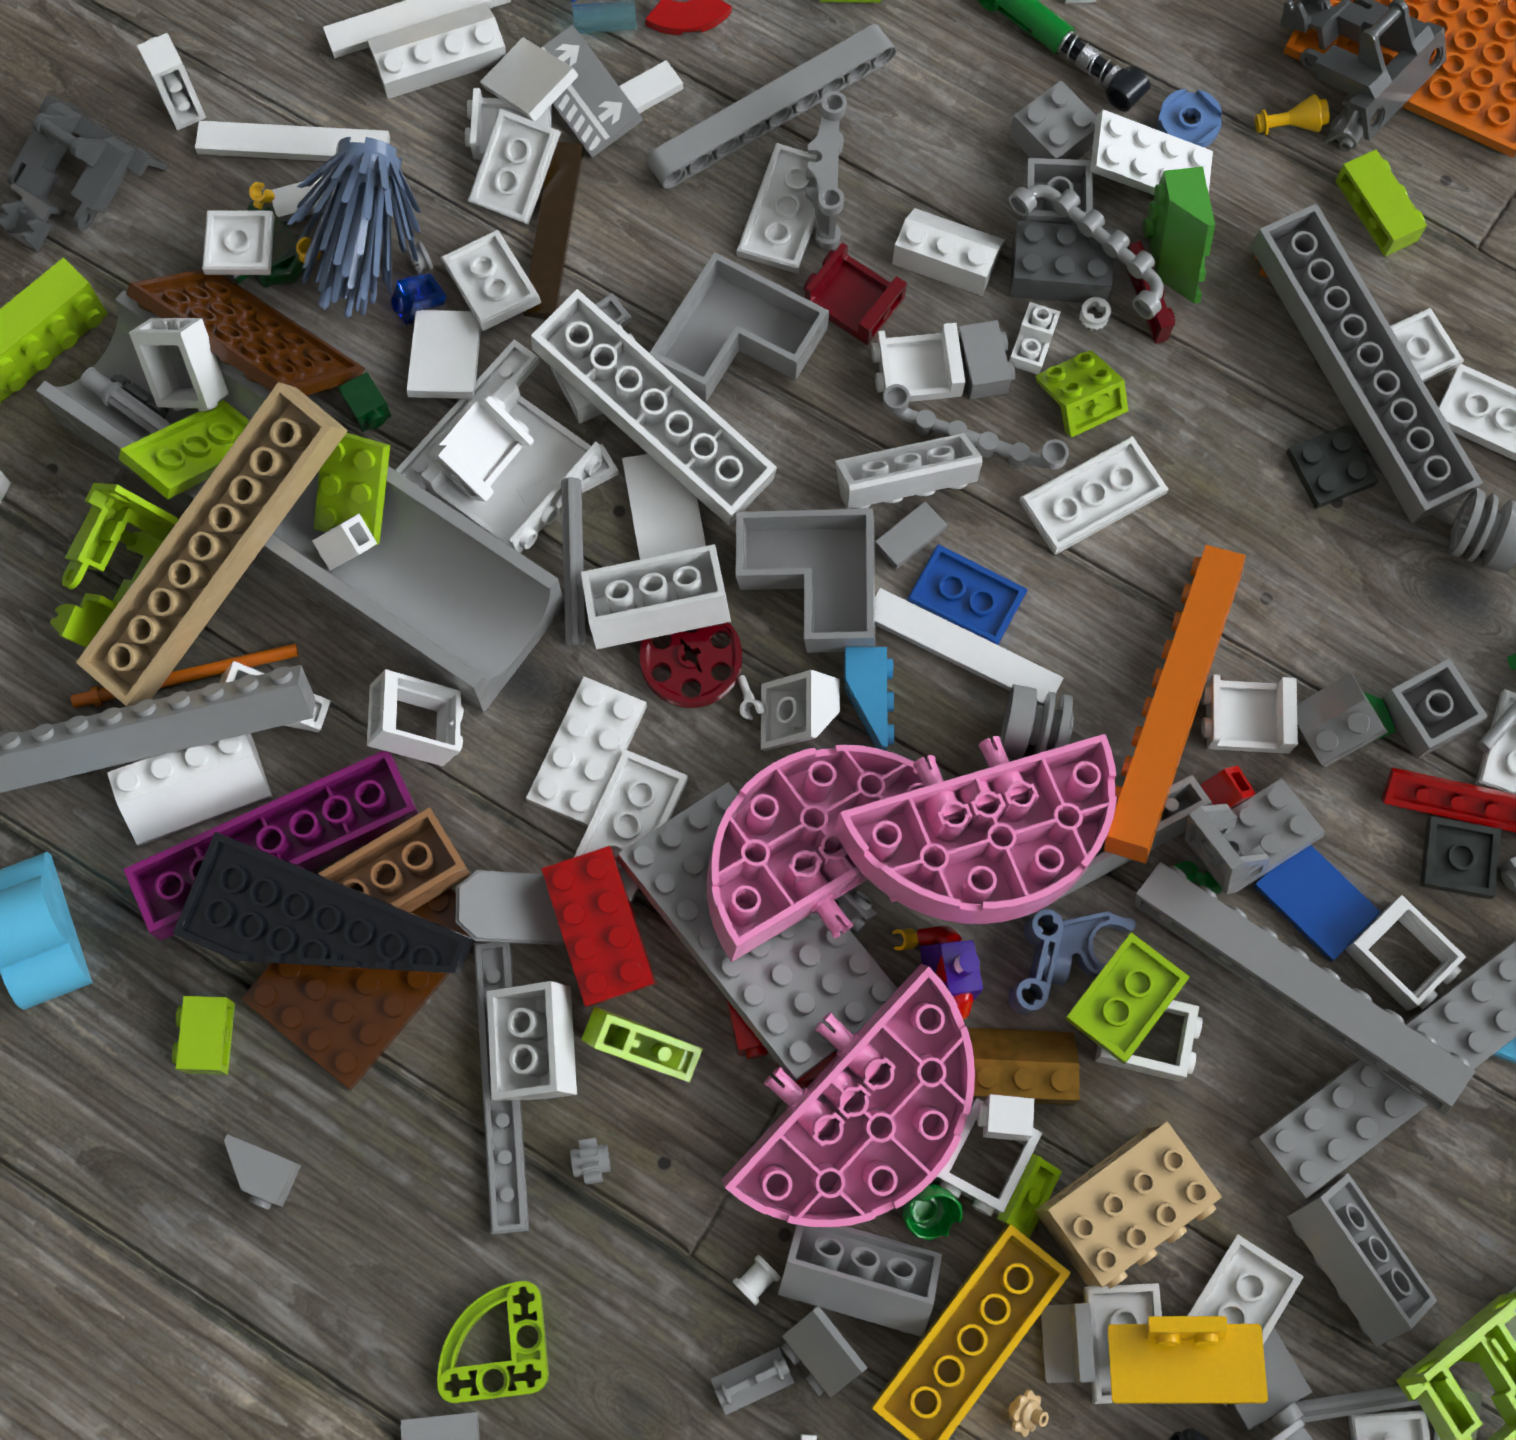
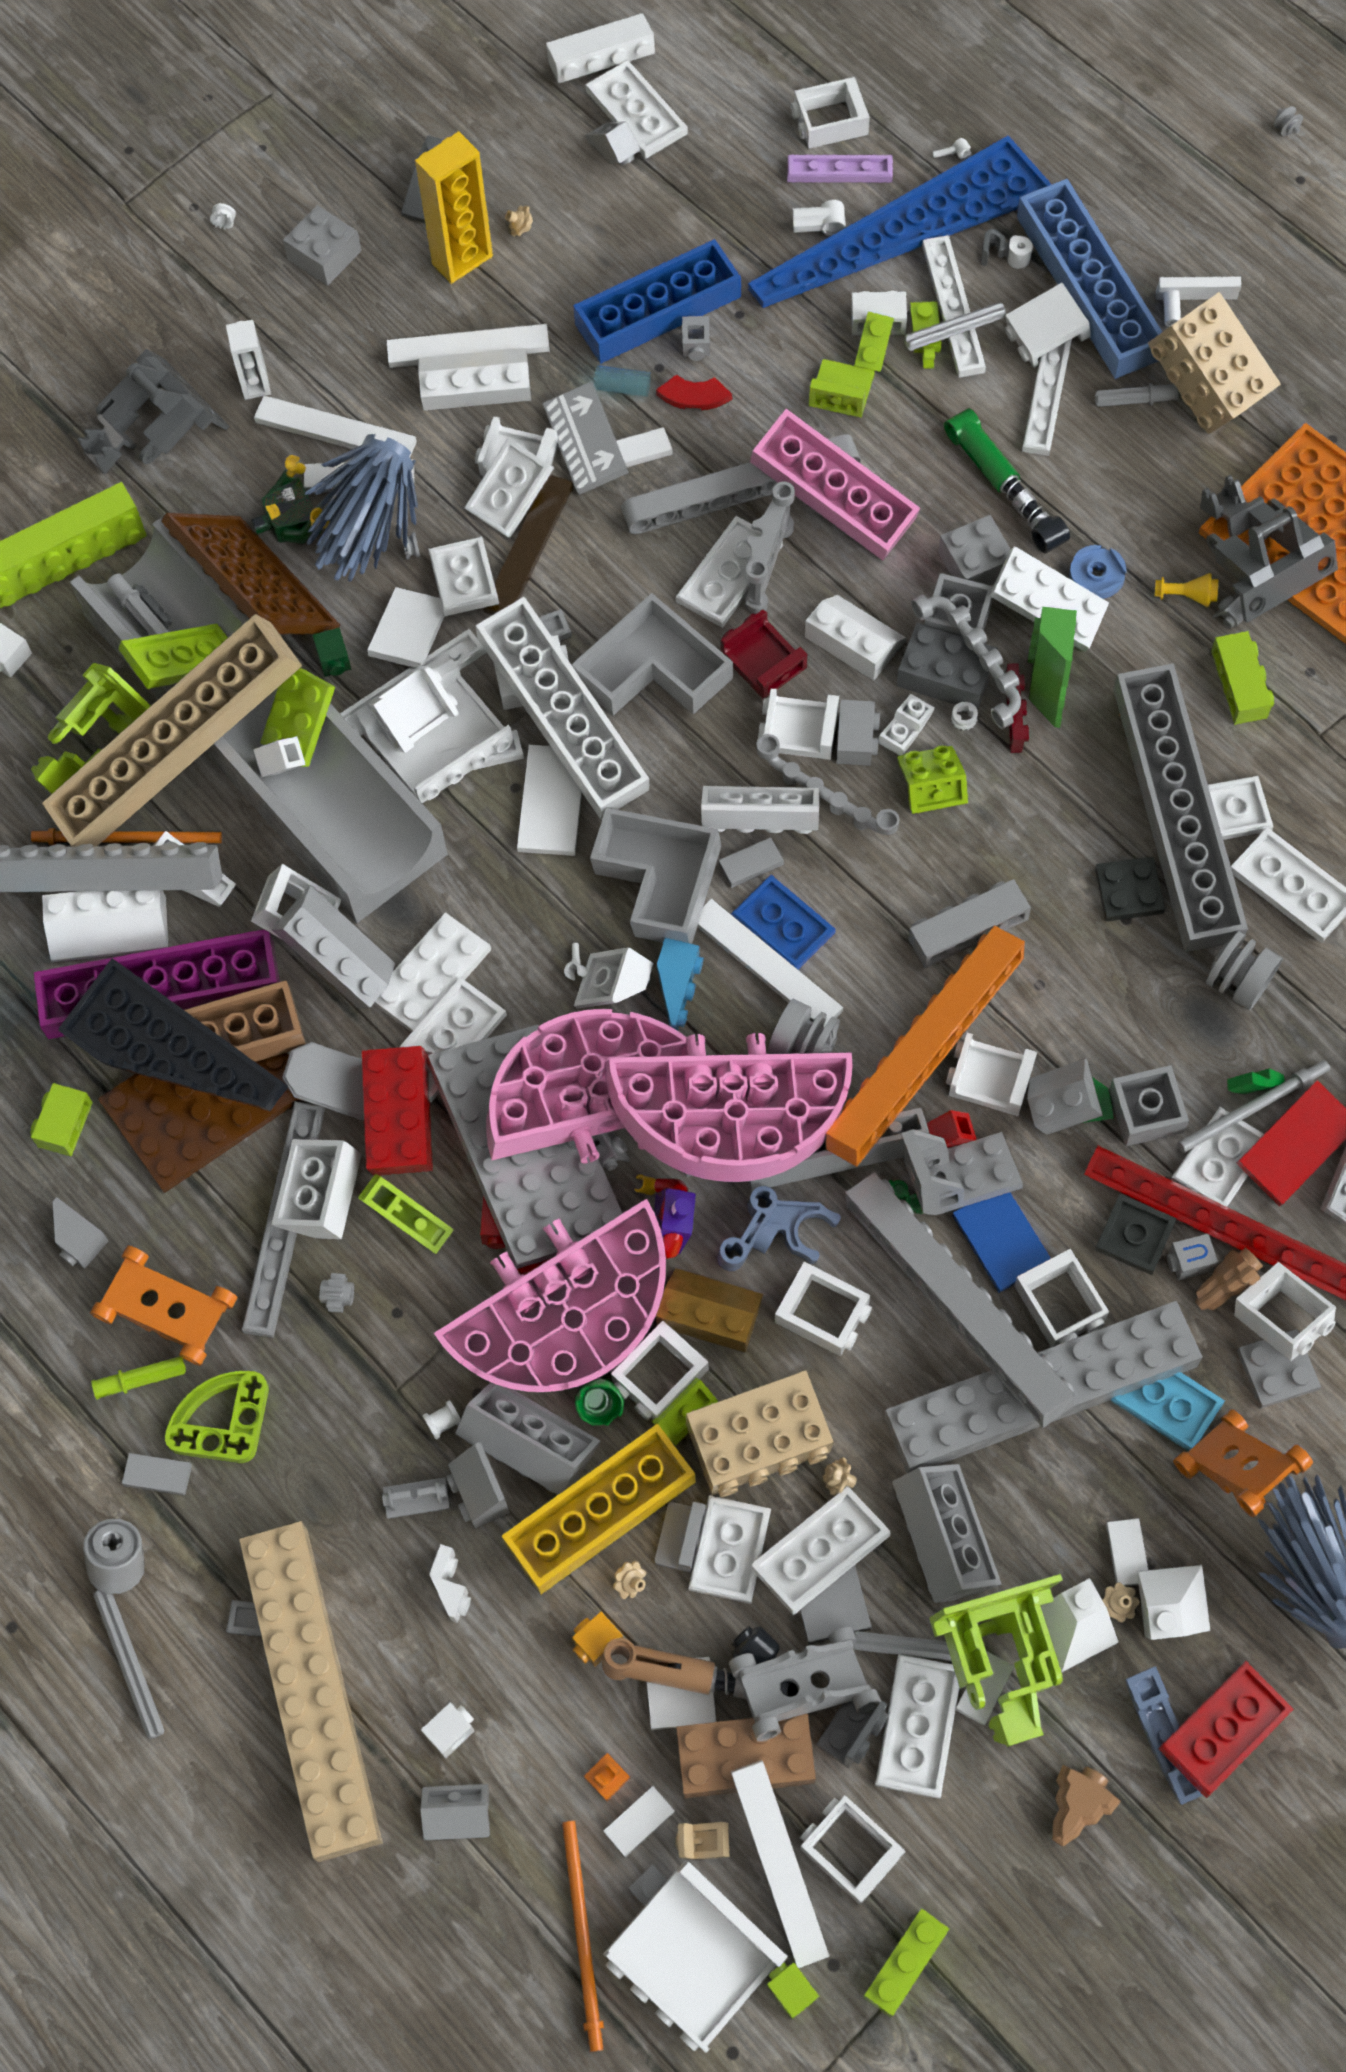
camera: 20 degrees right, 5 degrees down
white window [129,318,229,411] -> none
white tile [202,211,275,275] -> none
clear blue bracket [391,273,447,325] -> none
white tile [480,37,579,121] -> none
light grey axle [561,477,586,646] -> none
white brick [581,544,731,650] -> none
dark red wedge [640,622,742,708] -> none
white brick [977,1094,1035,1142] -> none
white tile [1019,436,1169,555] -> none
lime plate [1065,932,1190,1065] -> none
yellow bracket [1107,1316,1268,1404] -> none
none -> orange piece [90,1245,238,1366]
none -> lime axle [91,1357,186,1400]
none -> light grey slope [272,885,396,1008]
none -> bright pink brick [750,409,920,561]
none -> tan plant [823,1457,857,1496]
none -> light grey brick [908,879,1031,969]

